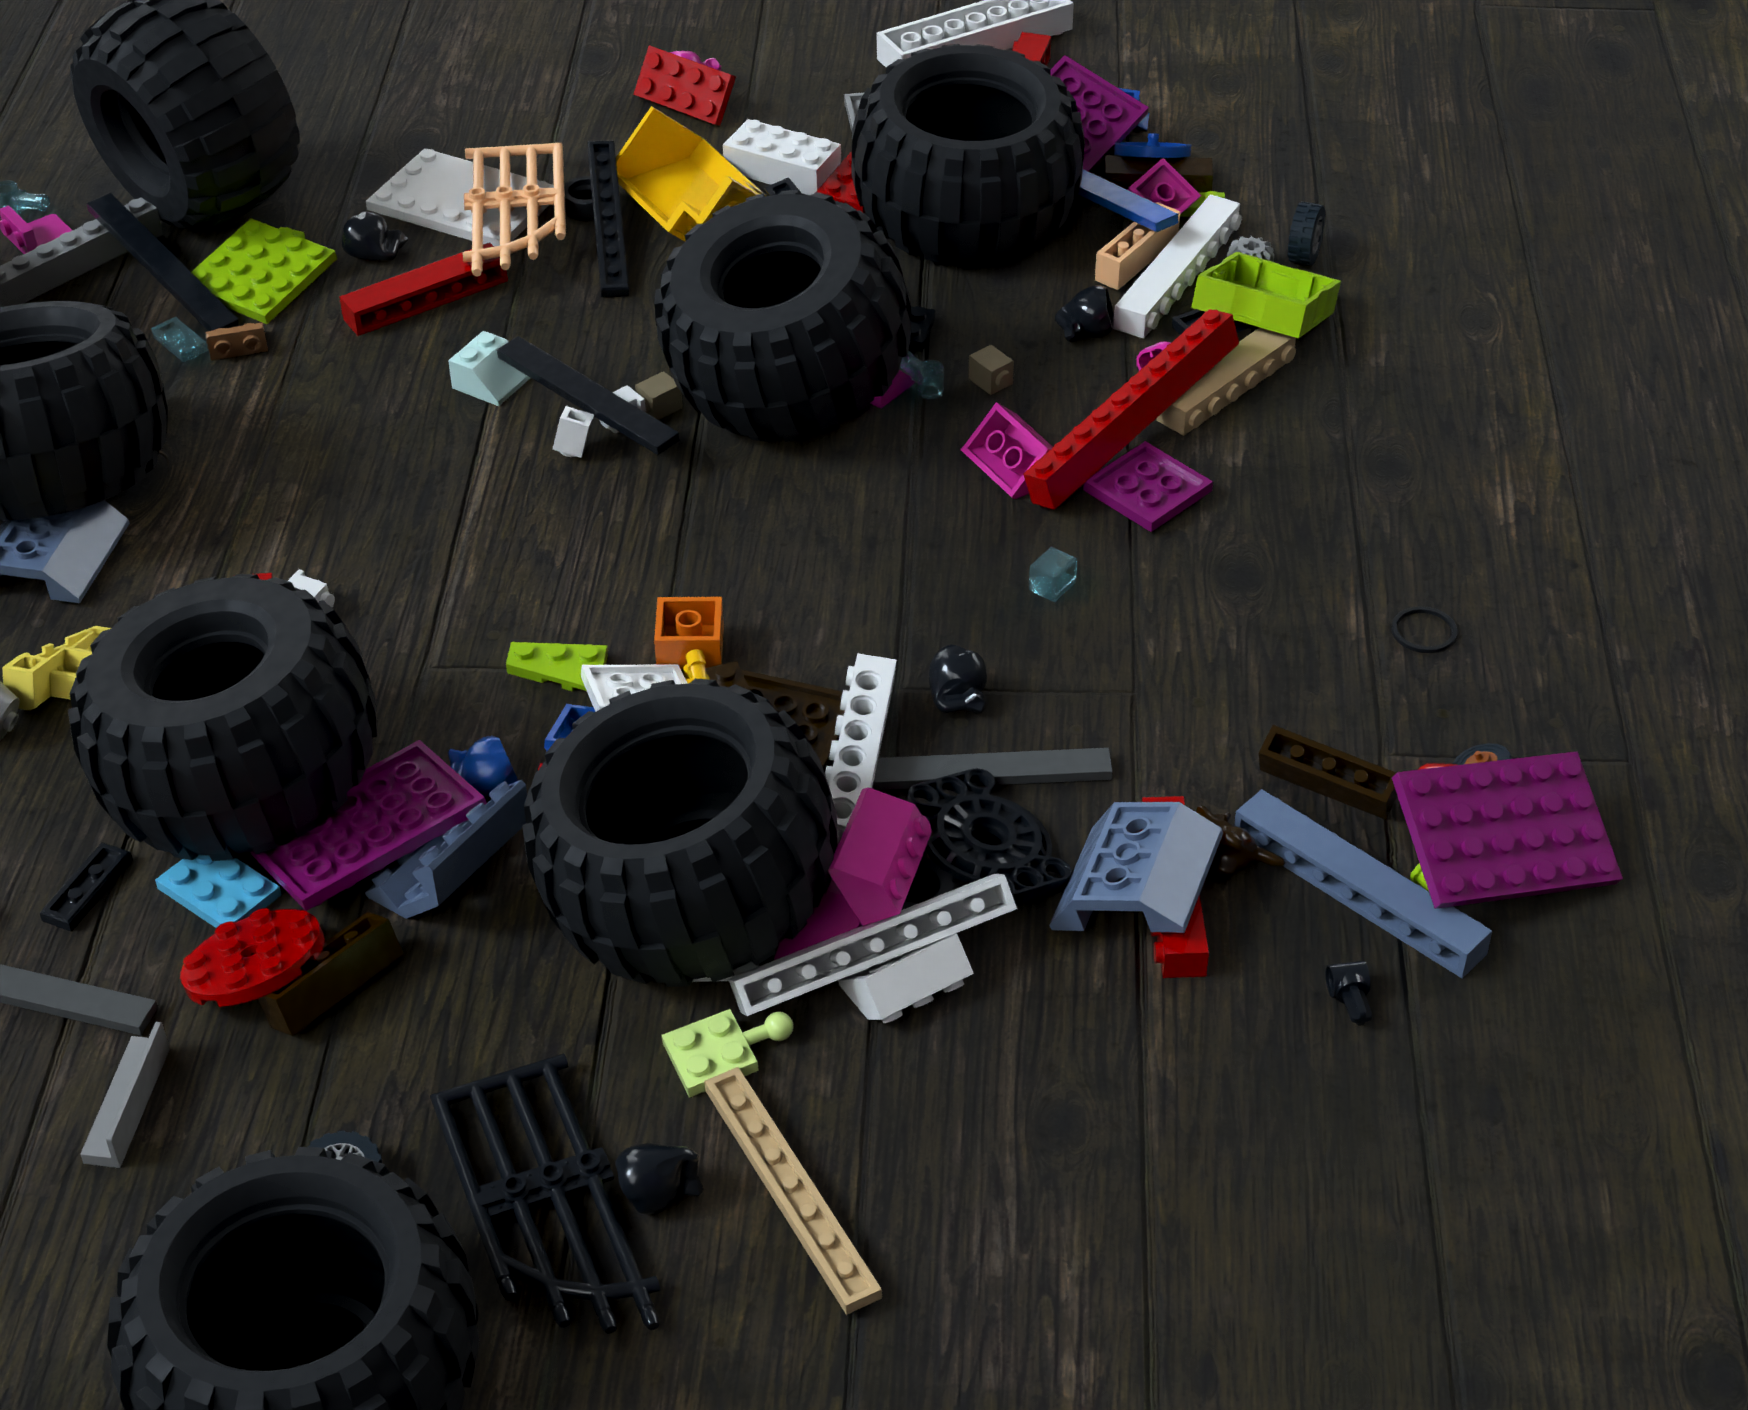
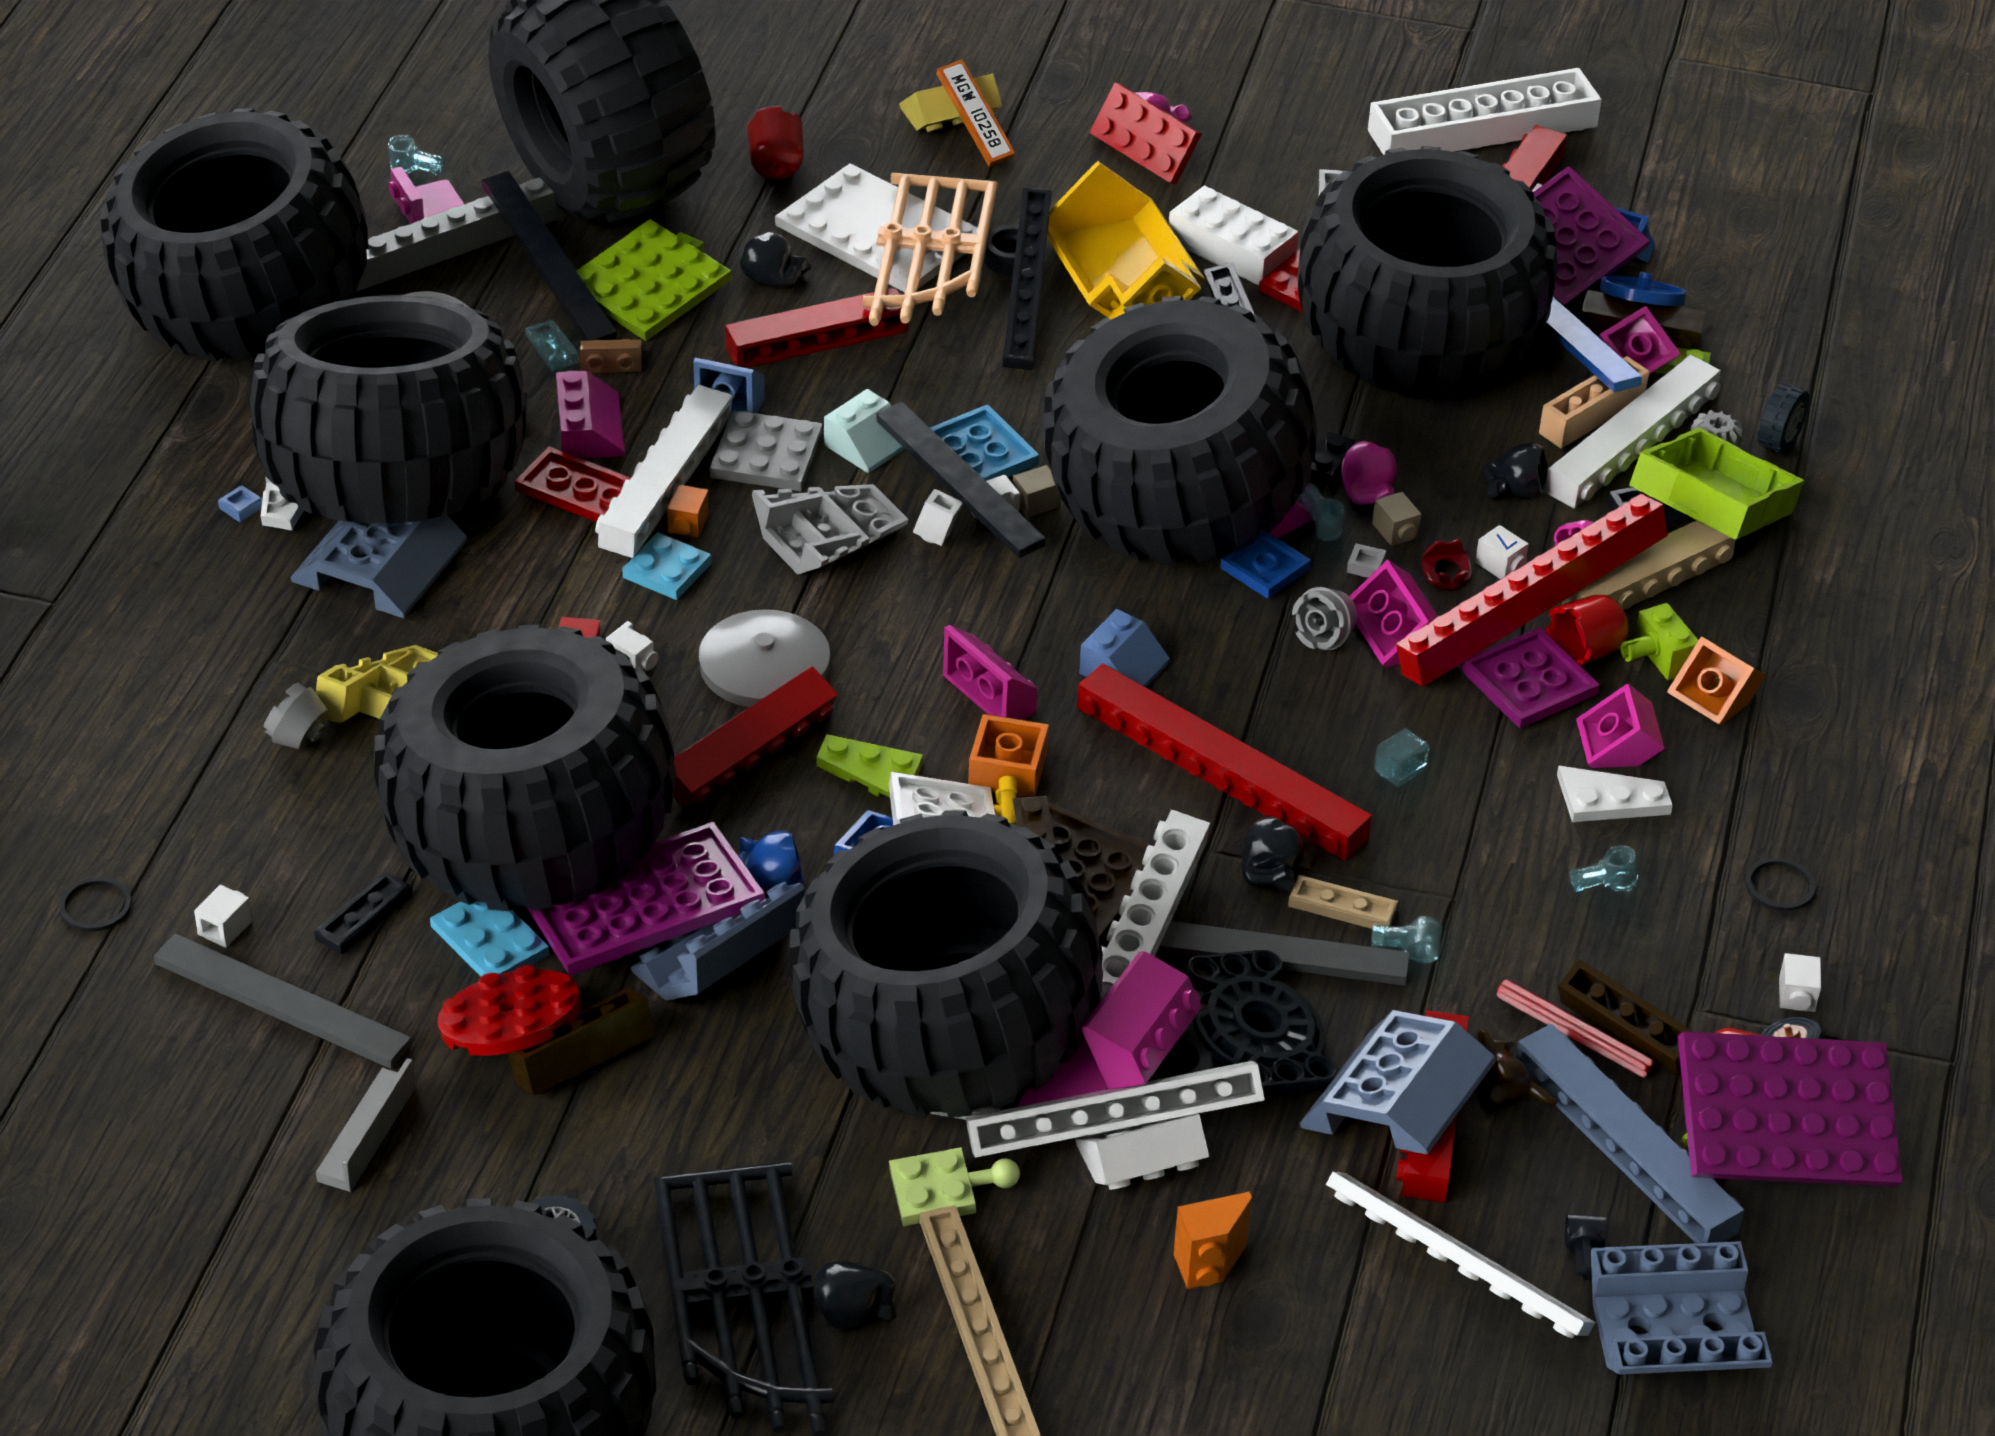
camera: 10 degrees right, 0 degrees up
none -> red plate [515,446,631,522]
none -> dark pink slope [556,371,625,459]
none -> white brick [595,385,732,558]
none -> medium azure plate [622,532,711,600]
none -> orange brick [667,485,709,538]
none -> red brick [674,666,838,809]
none -> medium blue slope [693,358,765,414]
none -> light grey dish [699,609,830,707]
none -> light grey plate [710,410,822,491]
none -> red cylinder [746,106,804,180]
none -> light grey wedge [752,484,908,575]
none -> light yellow slope [899,73,1002,133]
none -> dark azure plate [930,404,1039,481]
none -> tile [936,60,1015,167]
none -> dark pink slope [943,625,1038,720]
none -> red brick [1077,664,1372,861]
none -> medium blue slope [1079,609,1170,687]
none -> orange slope [1174,1192,1252,1289]
none -> blue plate [1220,531,1311,599]
none -> tan tile [1288,875,1398,933]
none -> light grey cone [1292,587,1357,650]
none -> white plate [1326,1172,1595,1338]
none -> dark pink piece [1341,441,1397,505]
none -> light grey plate [1347,543,1386,578]
none -> clear light blue pin [1371,916,1442,963]
none -> dark red piece [1422,539,1471,591]
none -> white brick [1475,525,1528,579]
none -> axle [1496,979,1654,1078]
none -> red cylinder [1545,594,1629,667]
none -> white wing [1557,766,1673,822]
none -> clear light blue pin [1569,845,1638,892]
none -> dark pink slope [1576,684,1665,768]
none -> sand blue slope [1591,1241,1773,1374]
none -> lime brick [1620,603,1699,680]
none -> orange slope [1667,636,1767,725]
none -> white brick [1779,953,1821,1012]

